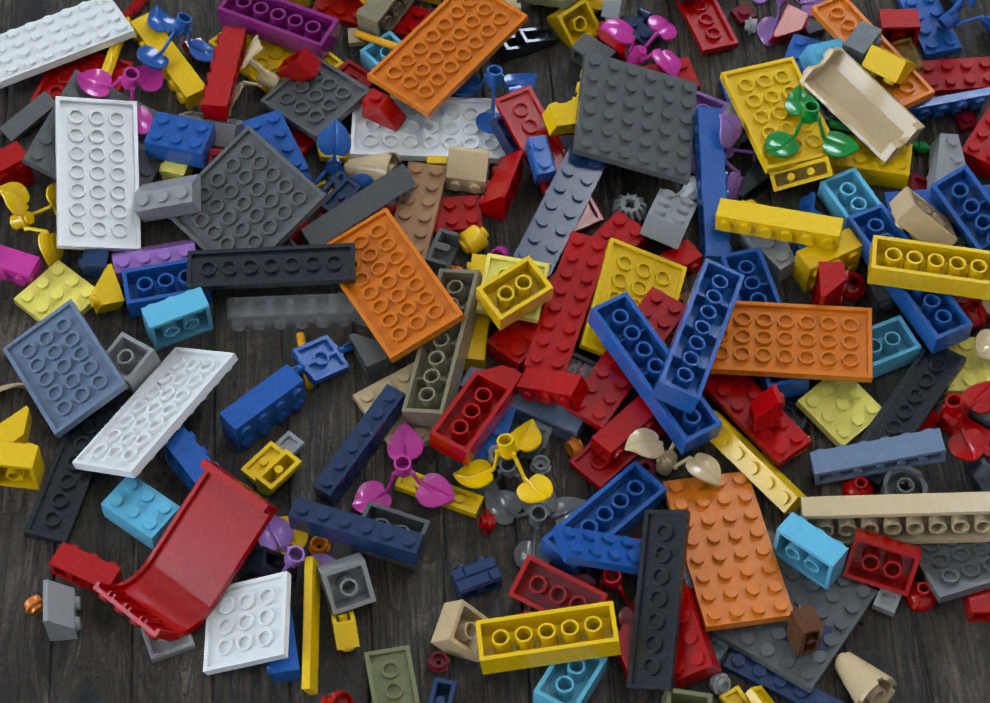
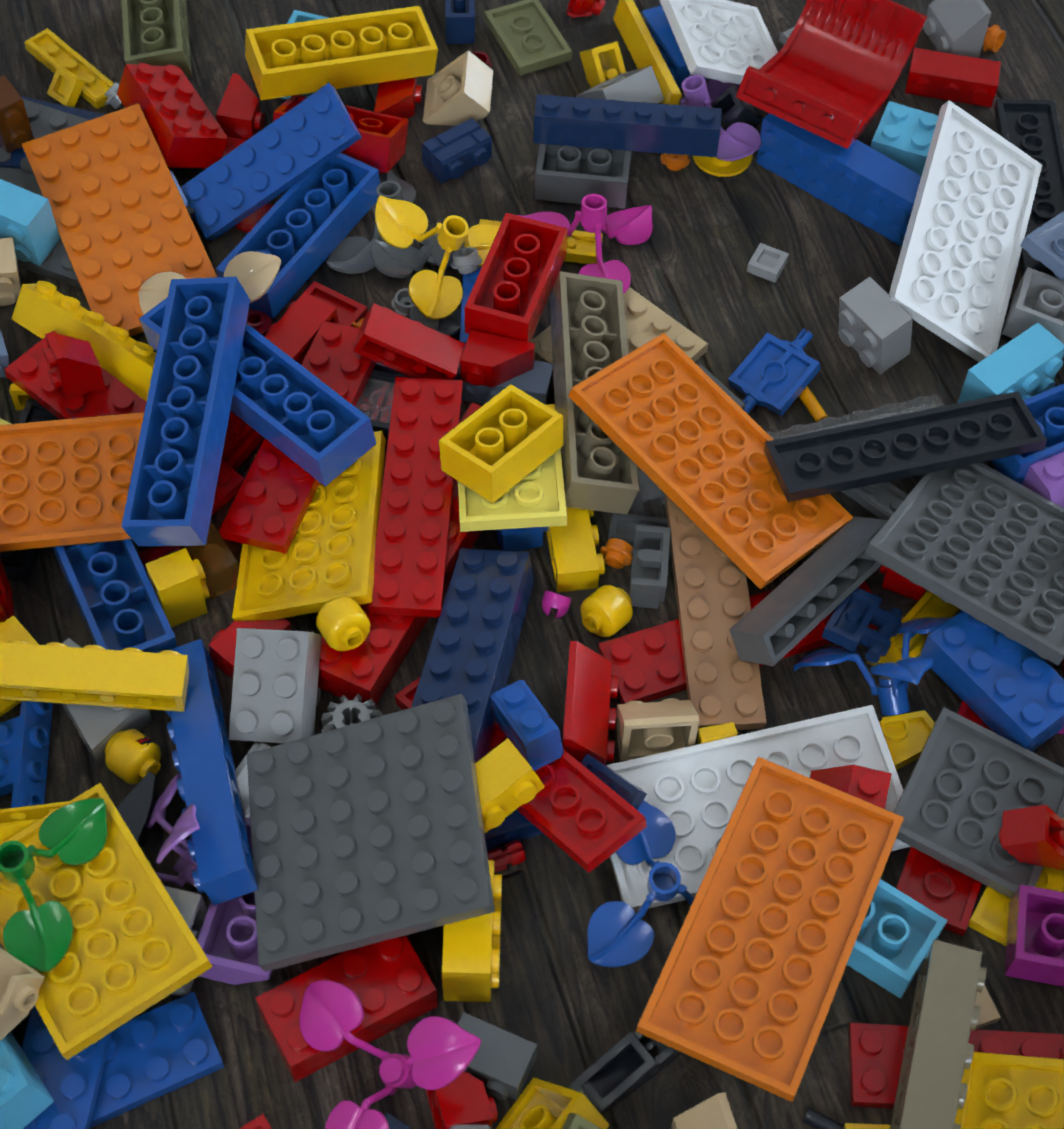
camera: 165 degrees right, 0 degrees up
blue brick [219,364,306,452] -> none
yellow brick [241,441,302,496] -> none
dark blue brick [312,384,406,507] -> none
tan cone [344,152,401,181] -> none
light orange bar [355,30,399,50] -> none
red plate [478,509,496,535] -> none
black plate [626,510,691,692] -> none
none -> yellow head [316,597,370,651]
none -> light grey brick [838,277,913,375]

